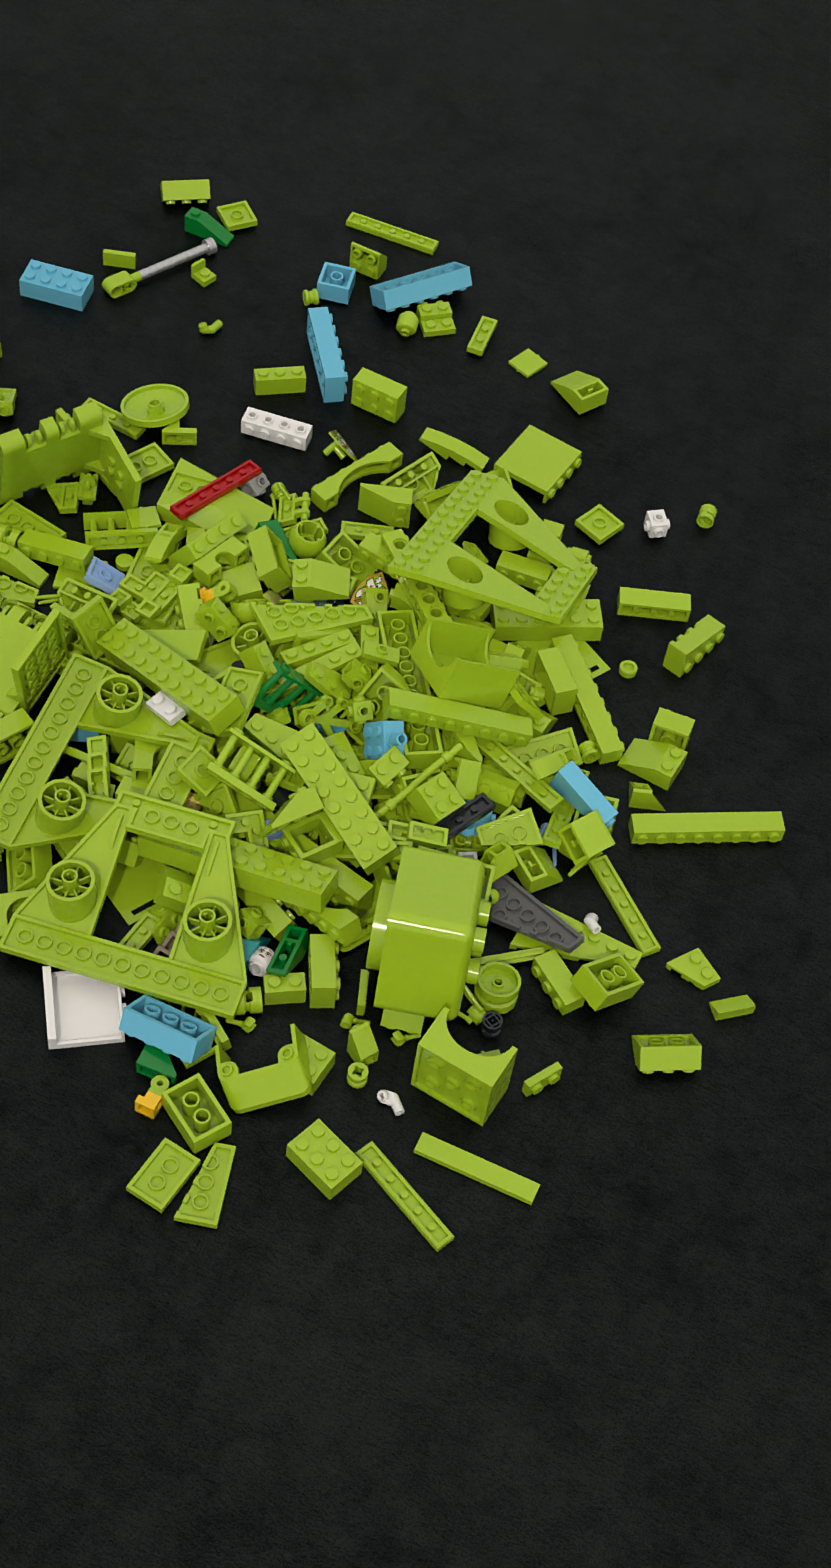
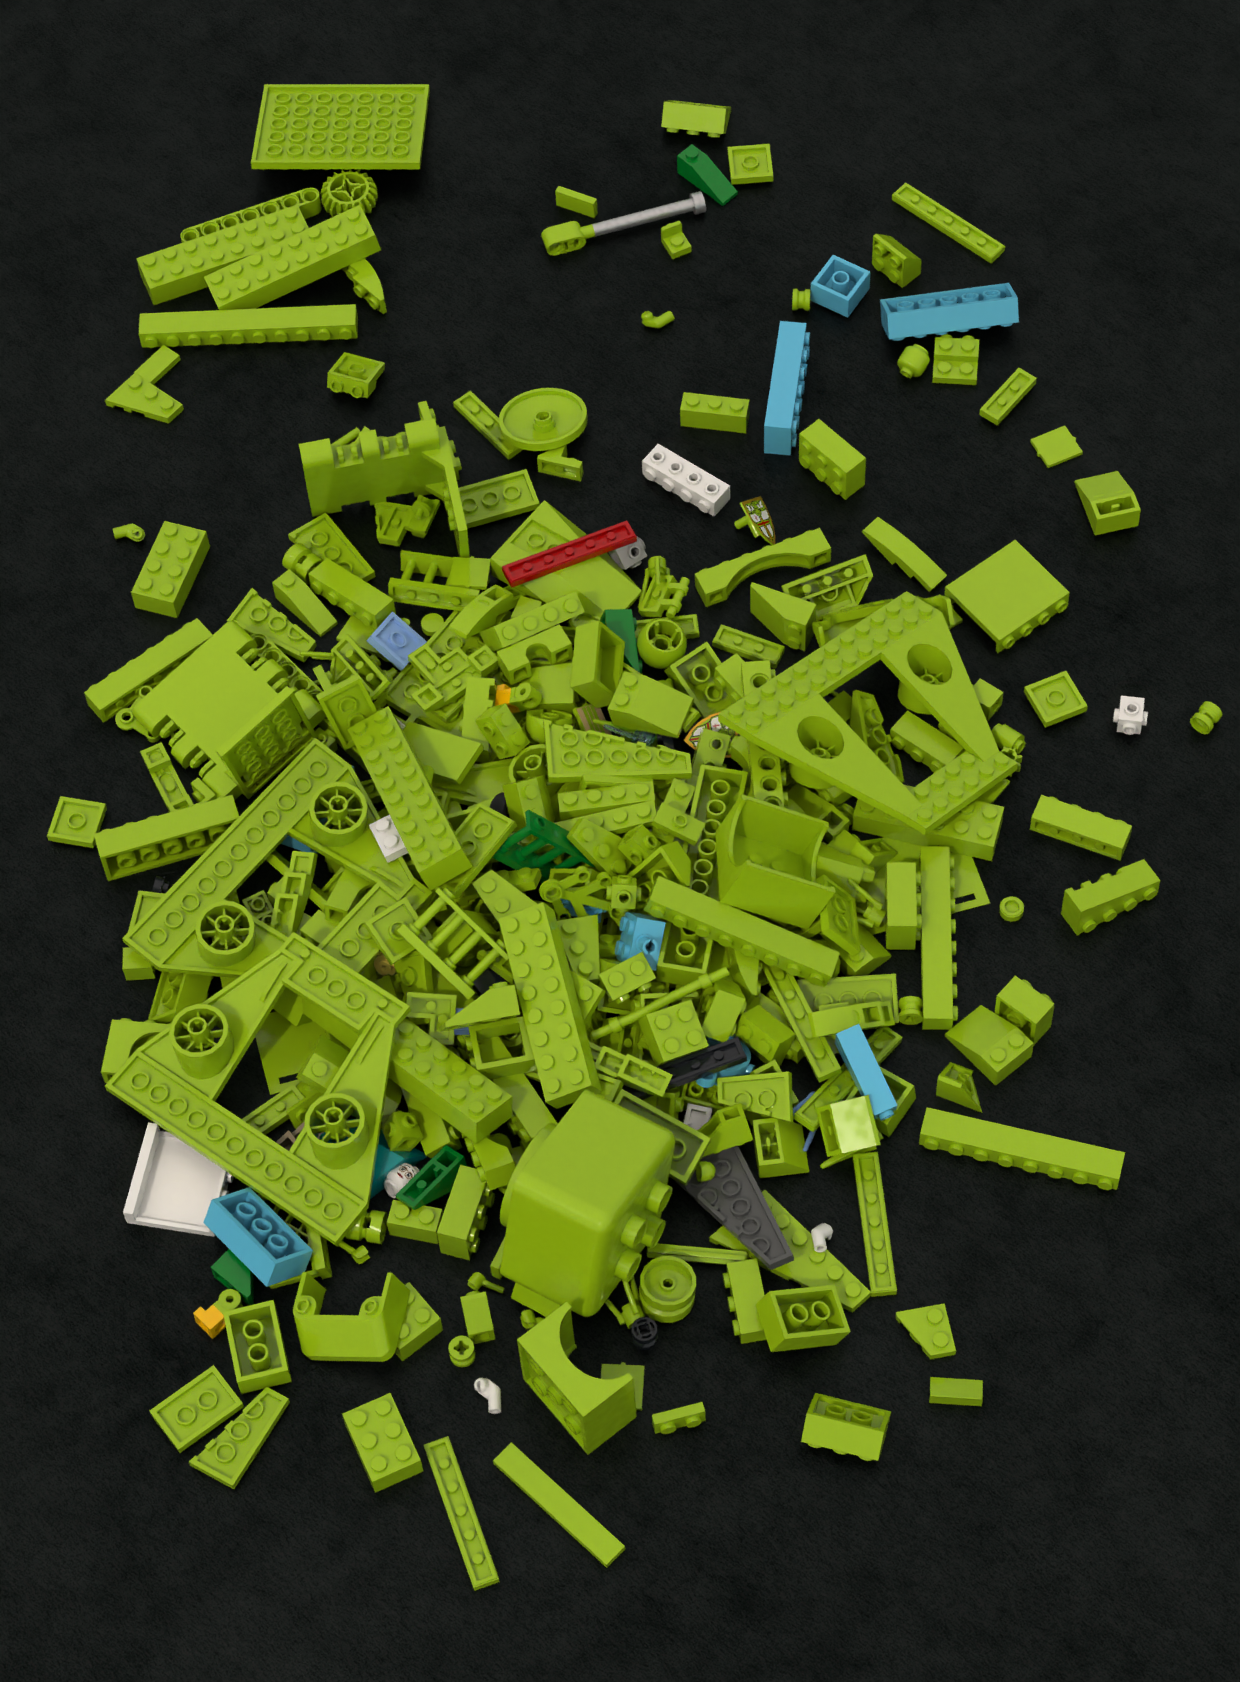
camera: 30 degrees right, 5 degrees up
medium azure brick [19,259,94,311] -> none
lime slope [110,587,143,625] -> none

